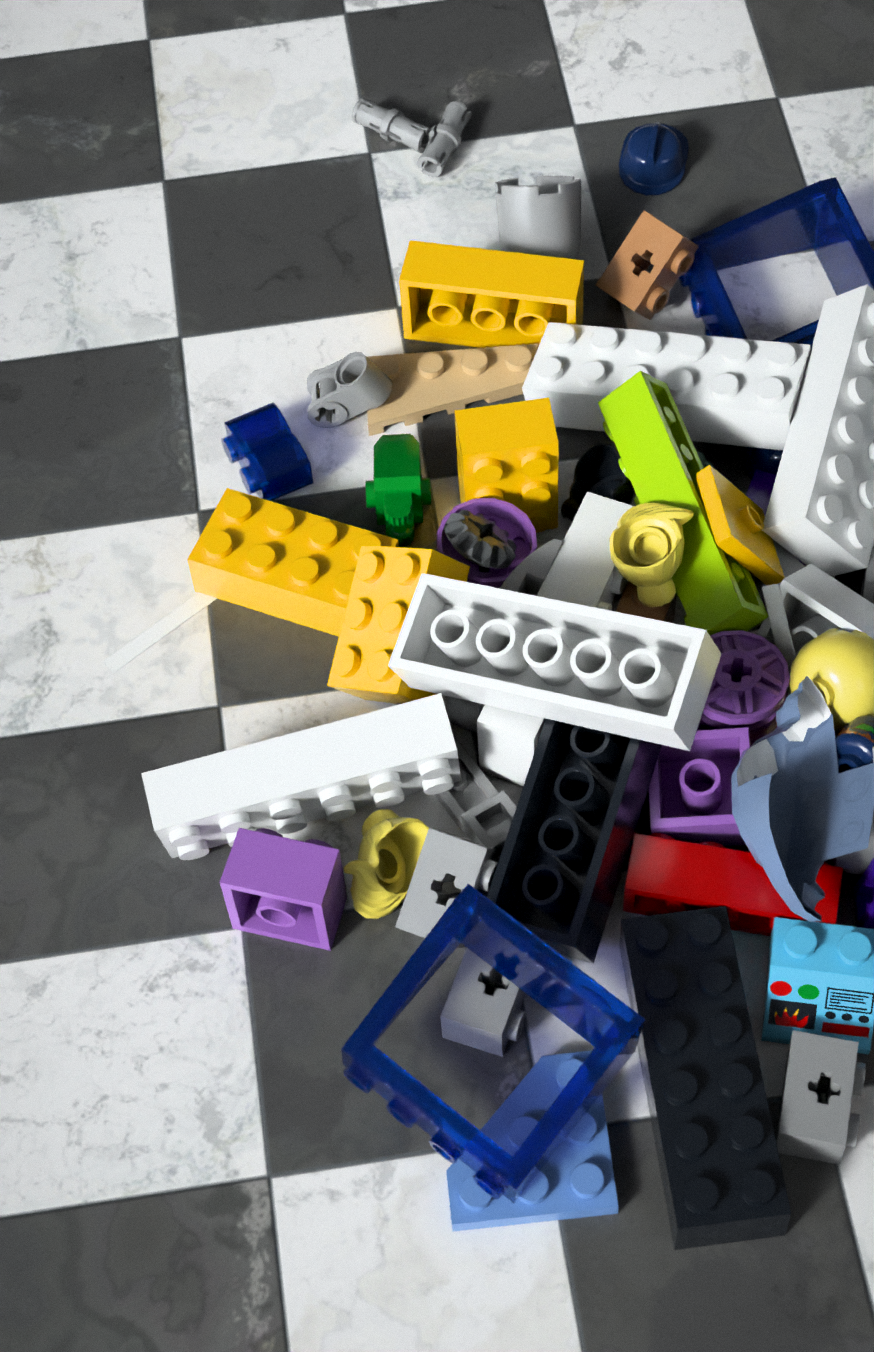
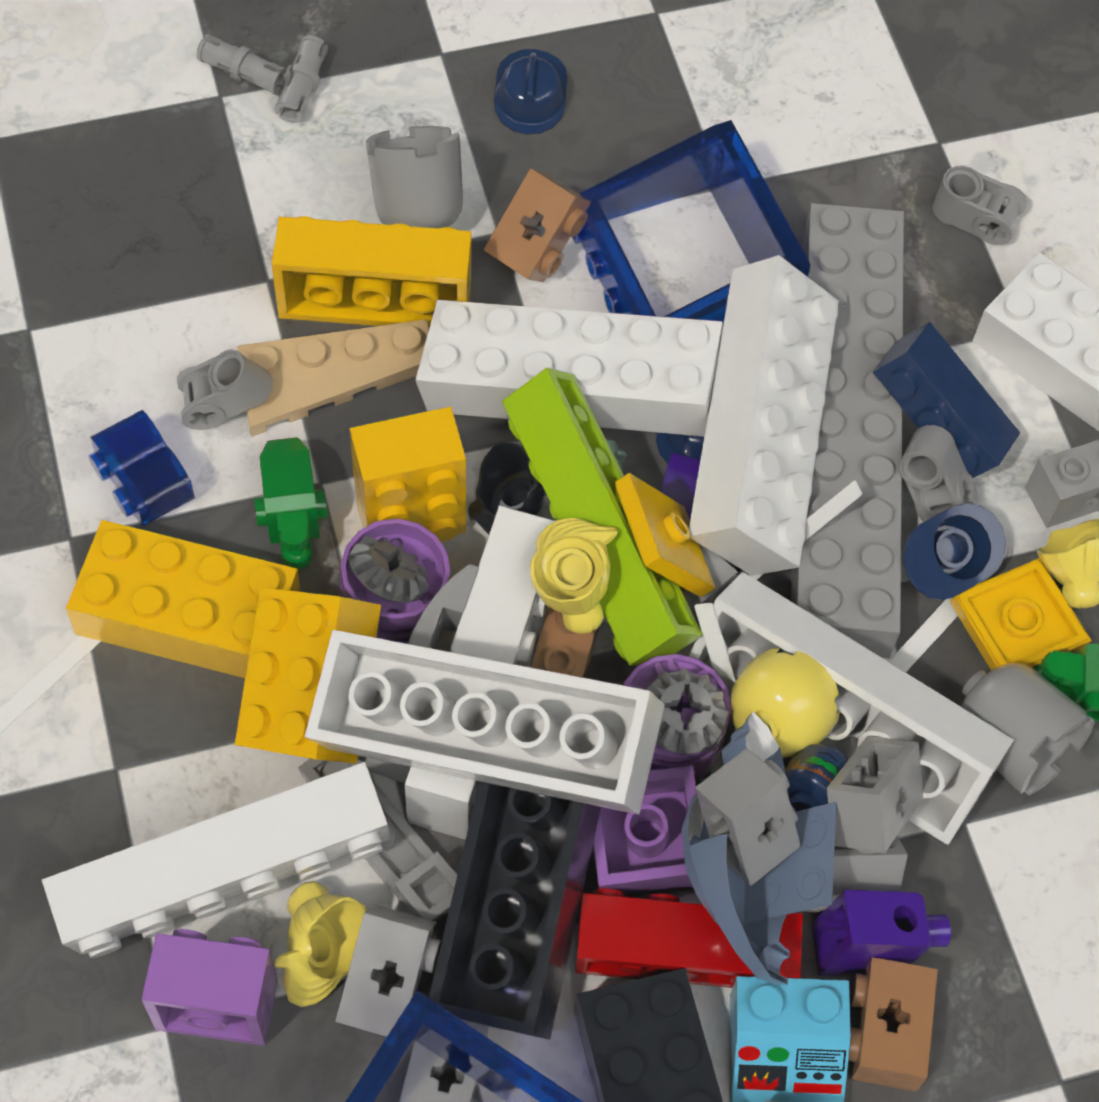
camera: 15 degrees left, 5 degrees up
none -> light grey gear [647,668,728,754]
none -> light grey brick [695,748,801,887]

